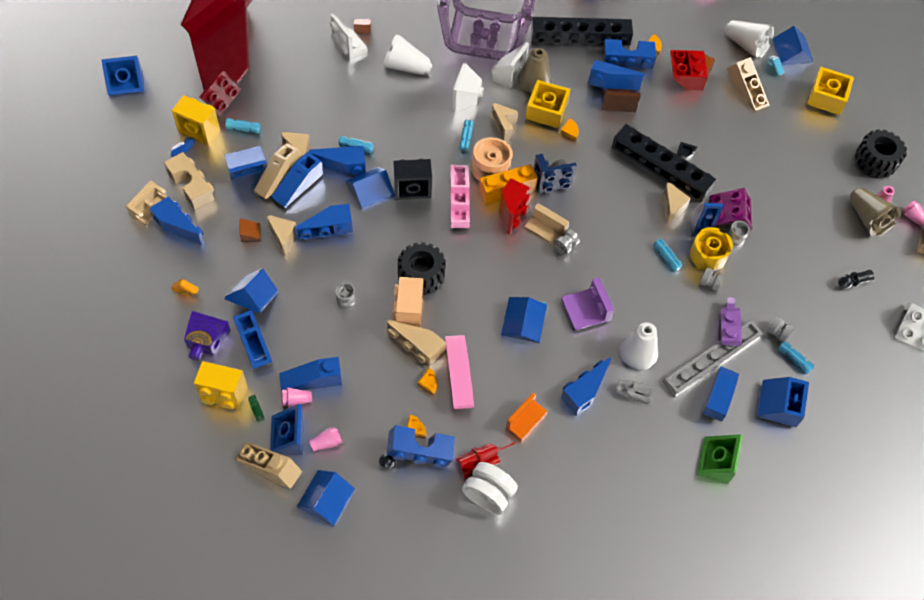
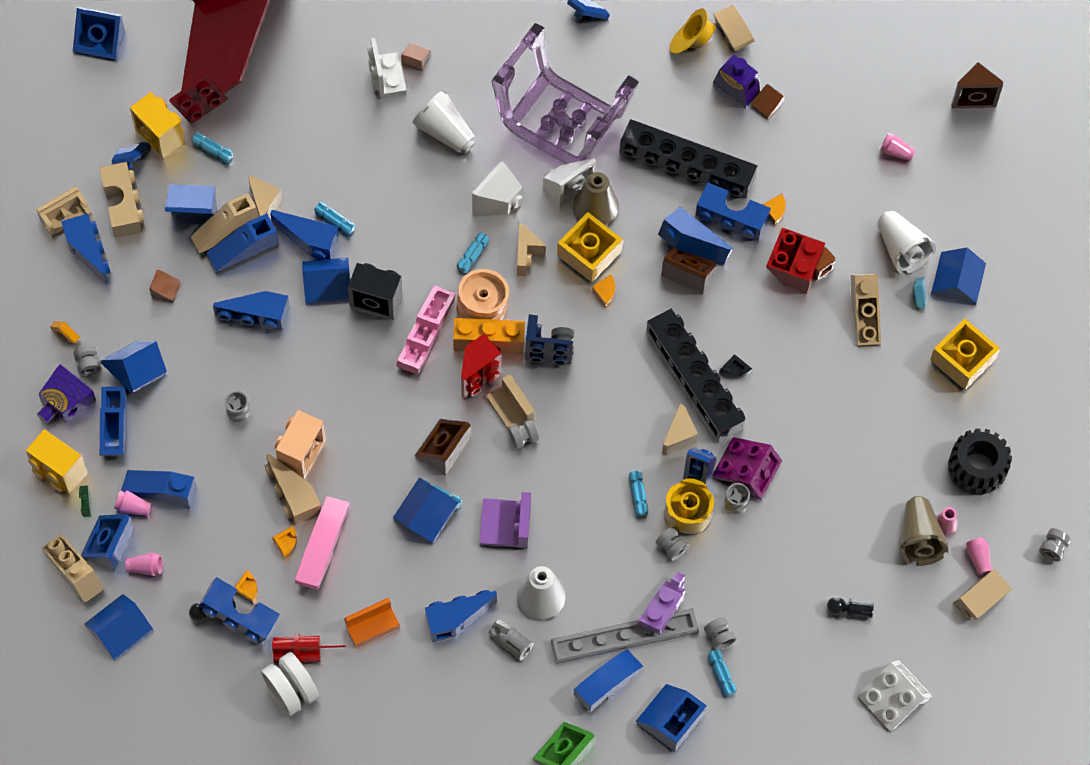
camera: 25 degrees right, 5 degrees up
tan slope [267,215,296,255] -> none
black tyre [397,242,446,295] -> none
none -> light grey wheel [73,345,102,377]
none -> reddish brown slope [415,419,471,475]

